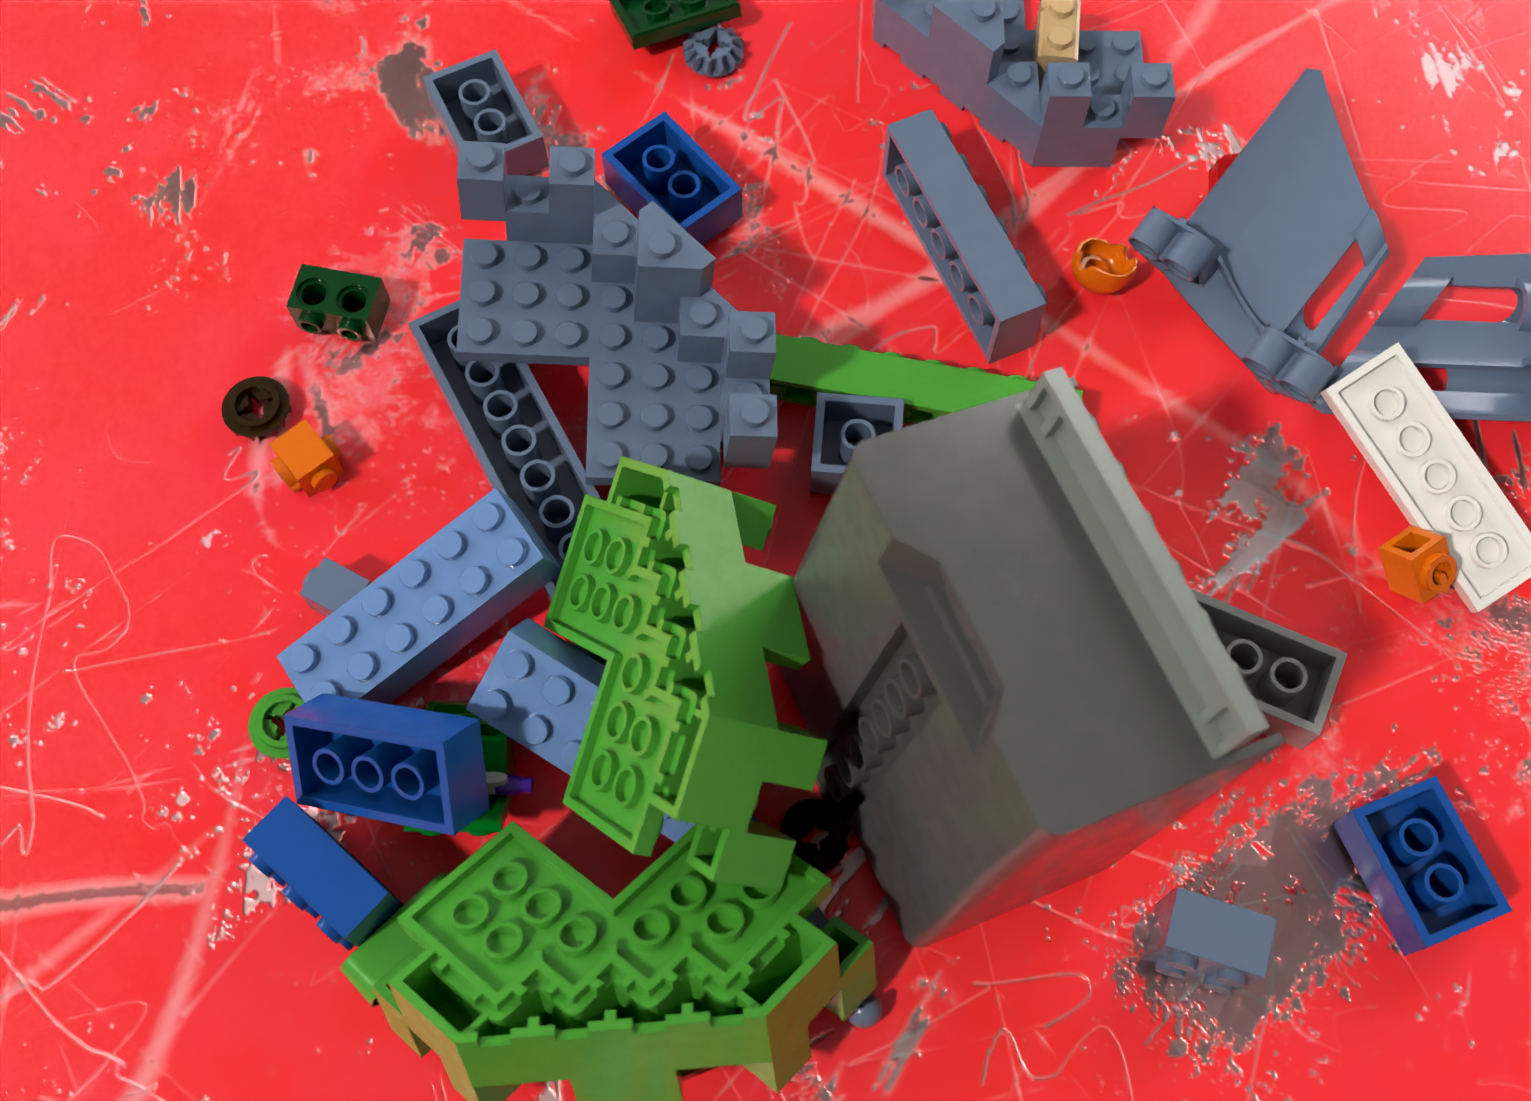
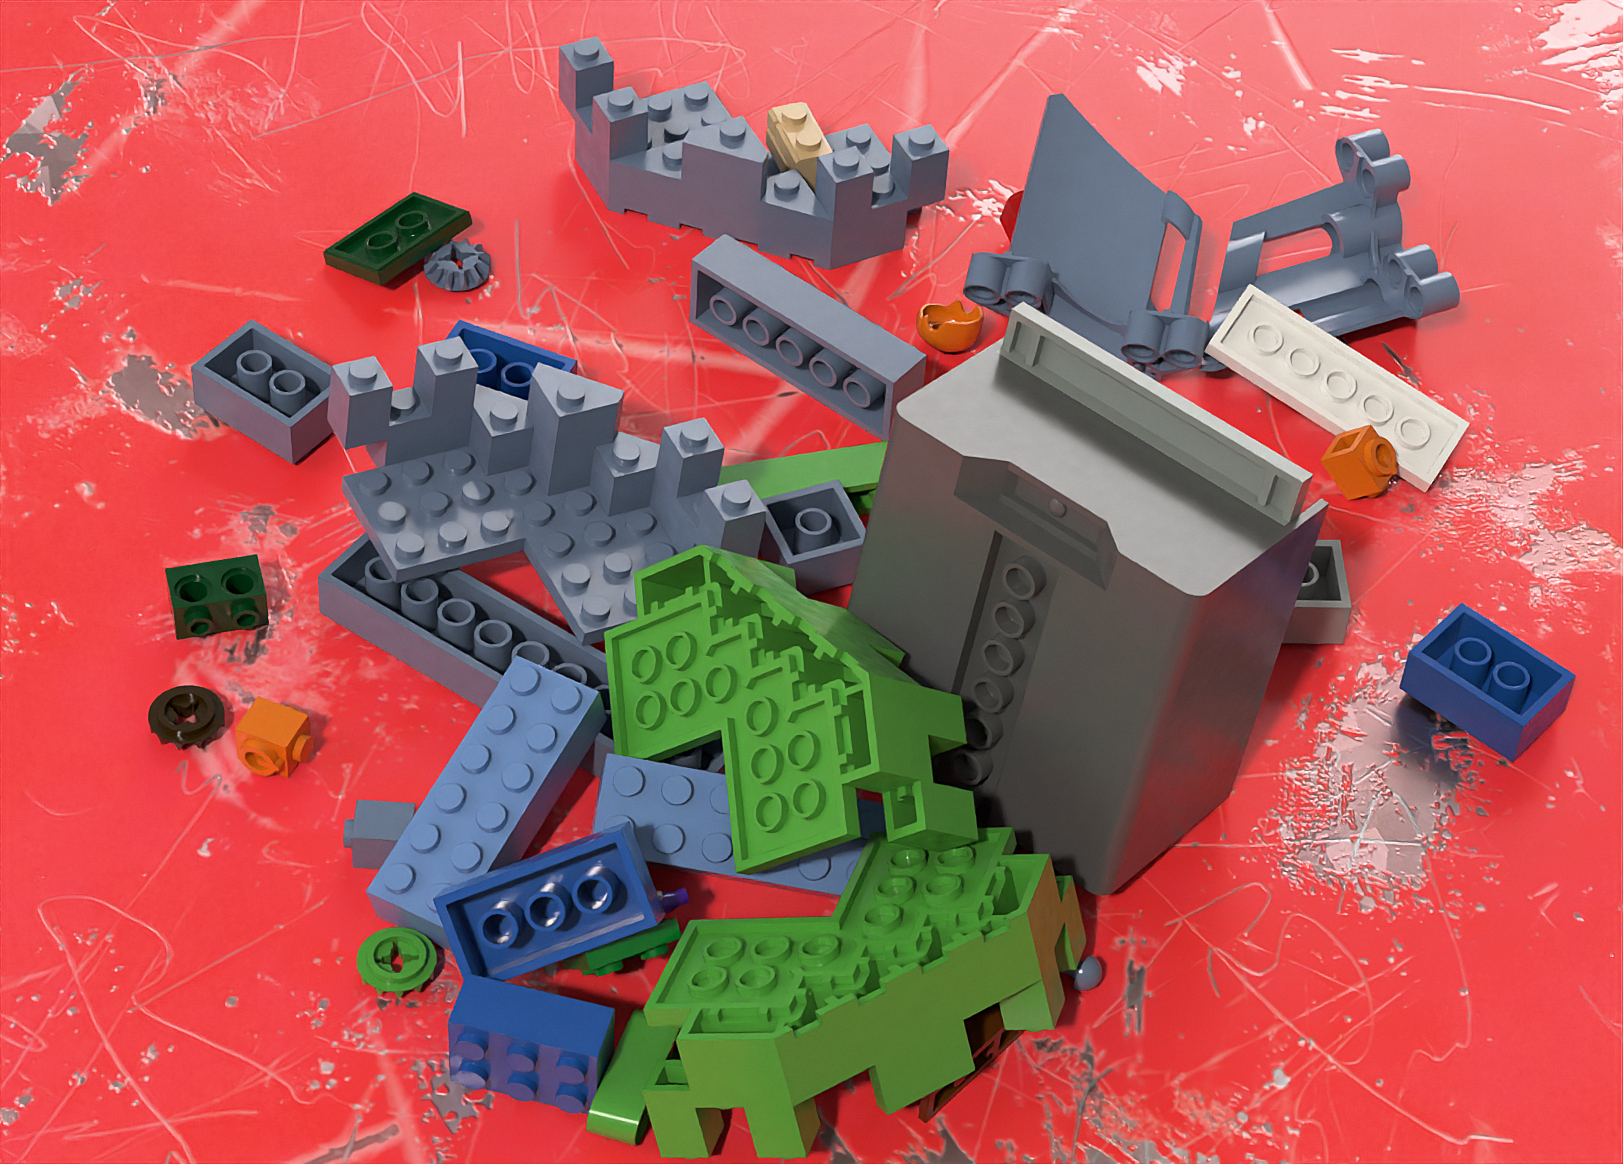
camera: 30 degrees left, 20 degrees down
sand blue brick [1142,887,1277,994] -> none

